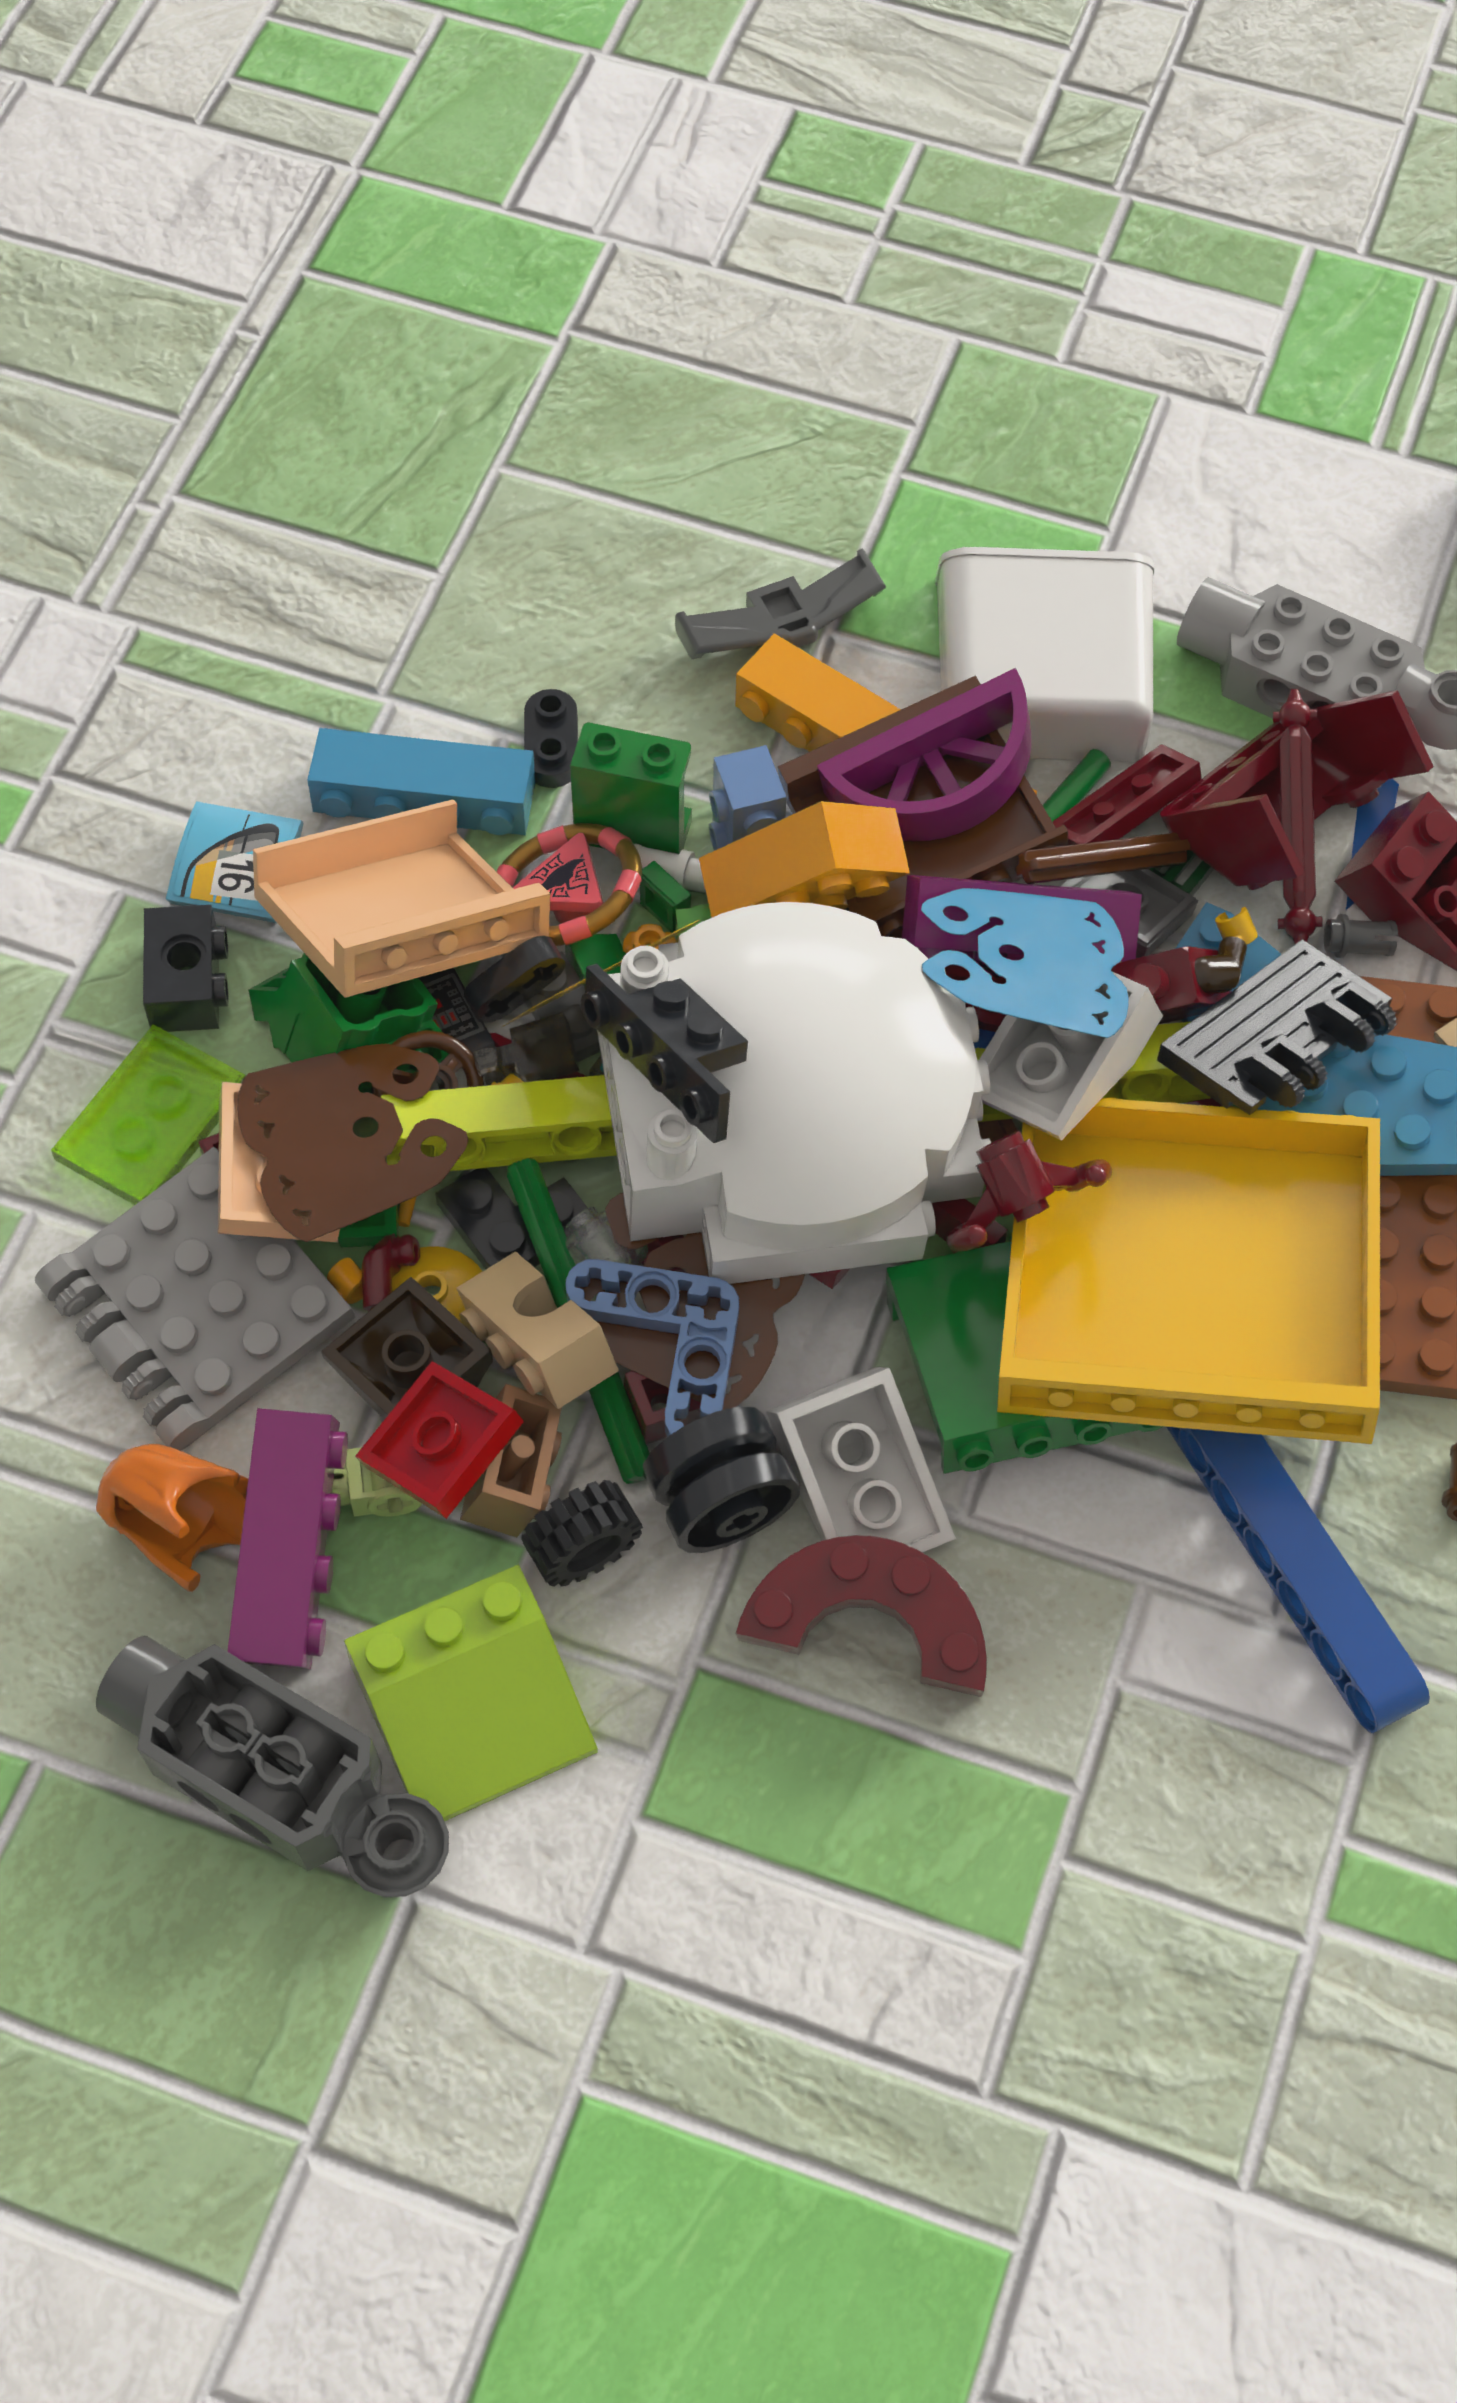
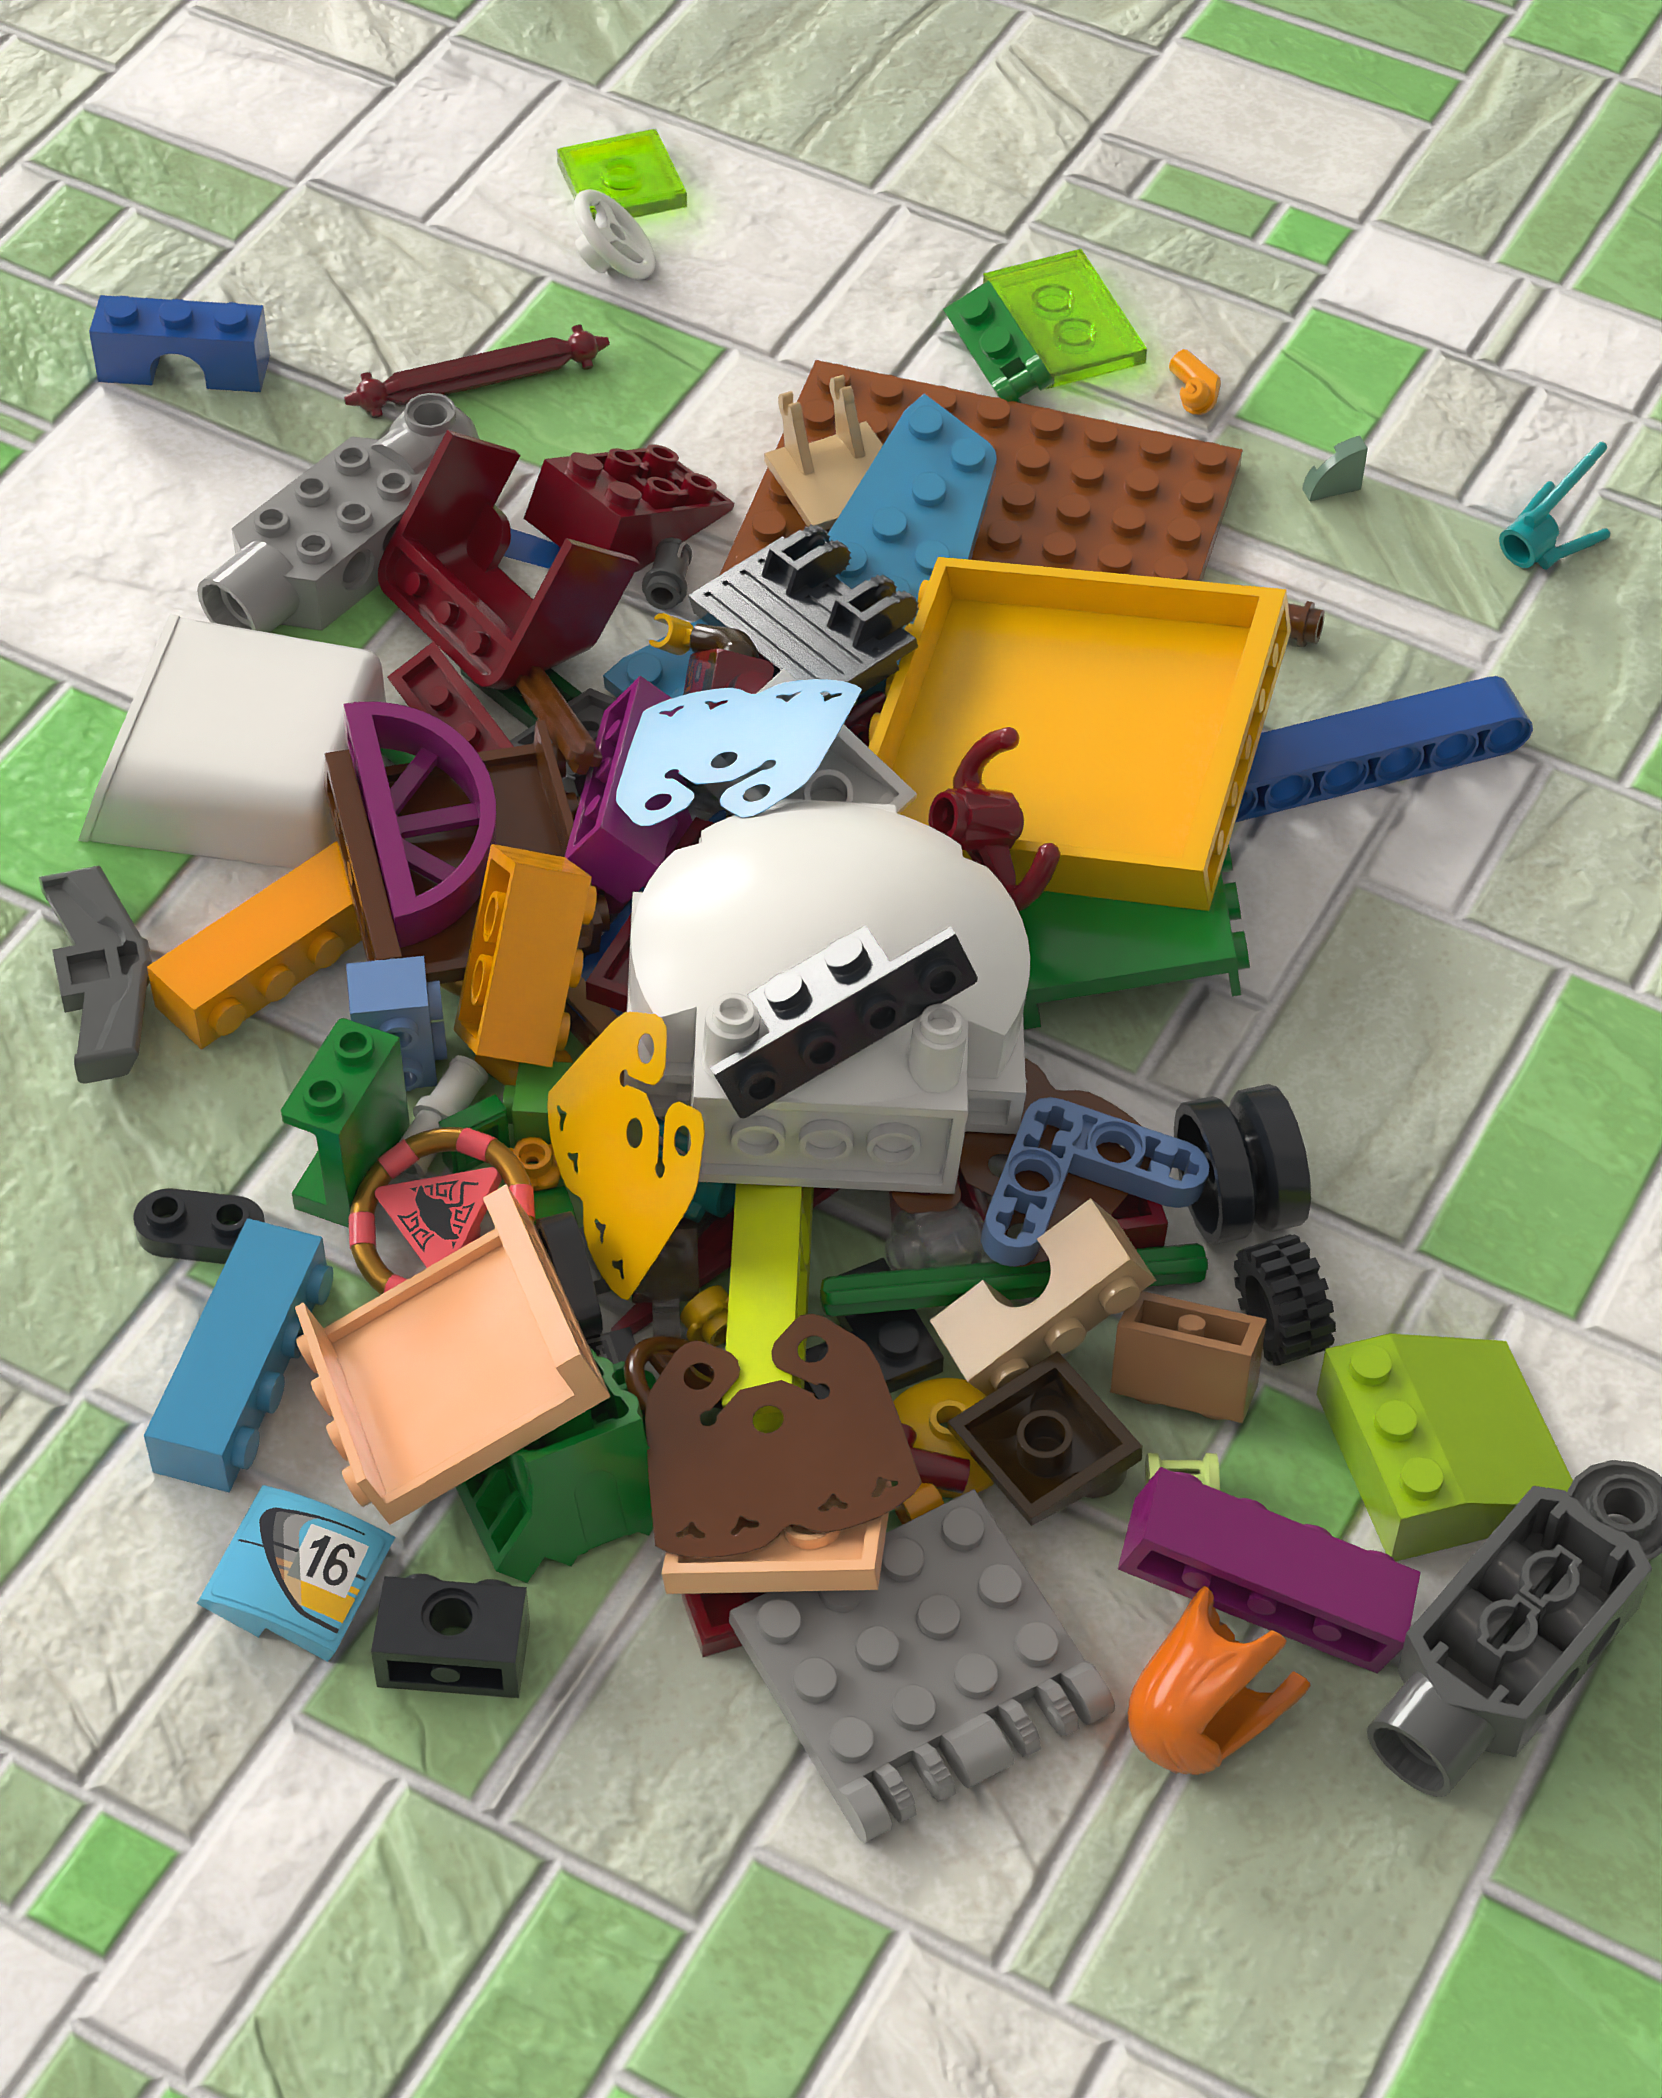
camera: 80 degrees left, 10 degrees down
clear neon green tile [51,1024,246,1205] -> none
red plate [355,1361,524,1519] -> none
dark red brick [736,1535,987,1697] -> none
white slope [766,1367,956,1553] -> none
dark red wheel [1273,689,1323,944] -> none

